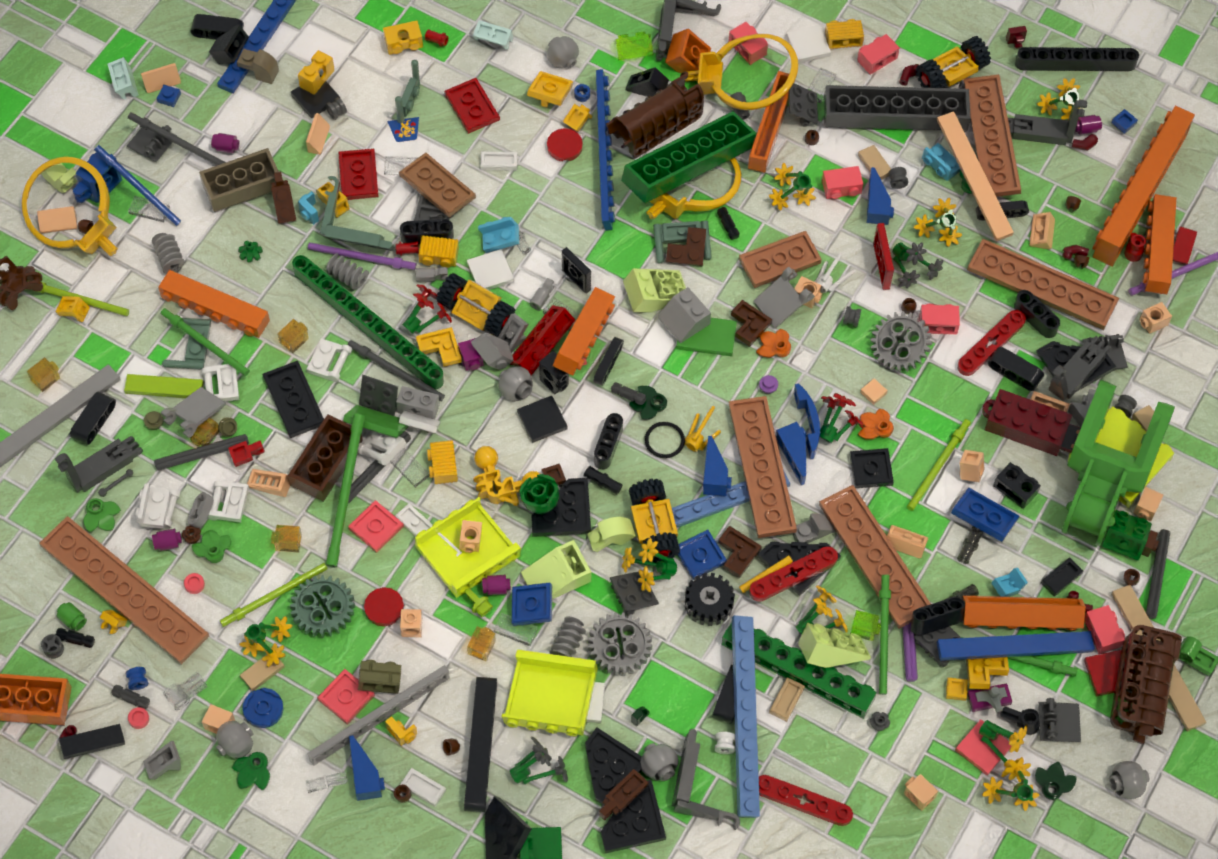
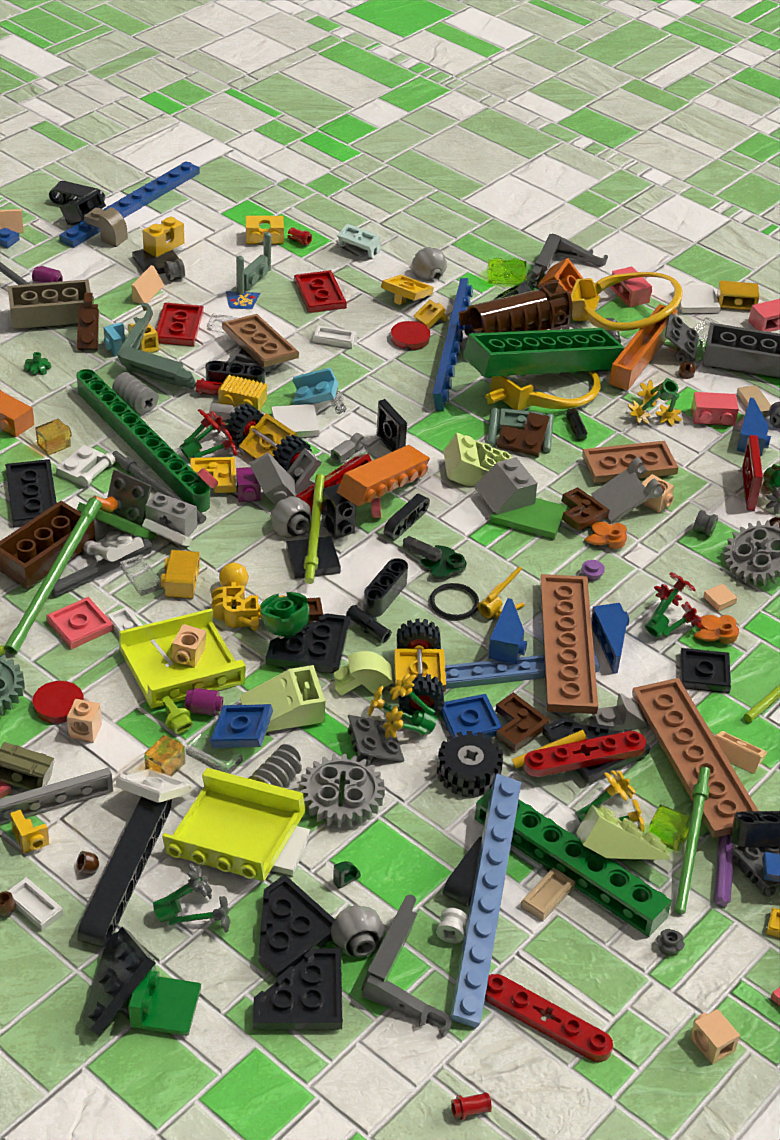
camera: 10 degrees right, 20 degrees down
medium lavender bar [308,242,417,270] -> none
blue bush [574,84,590,102] -> none
reddish brown hinge [599,769,649,821] -> none
blue slope [794,383,820,460] -> none
white plant [814,253,856,293] -> none
none -> orange arm [92,496,118,513]
none -> white tile [115,769,191,803]
none -> coral tile [197,468,219,489]
none -> lime bar [304,474,325,584]

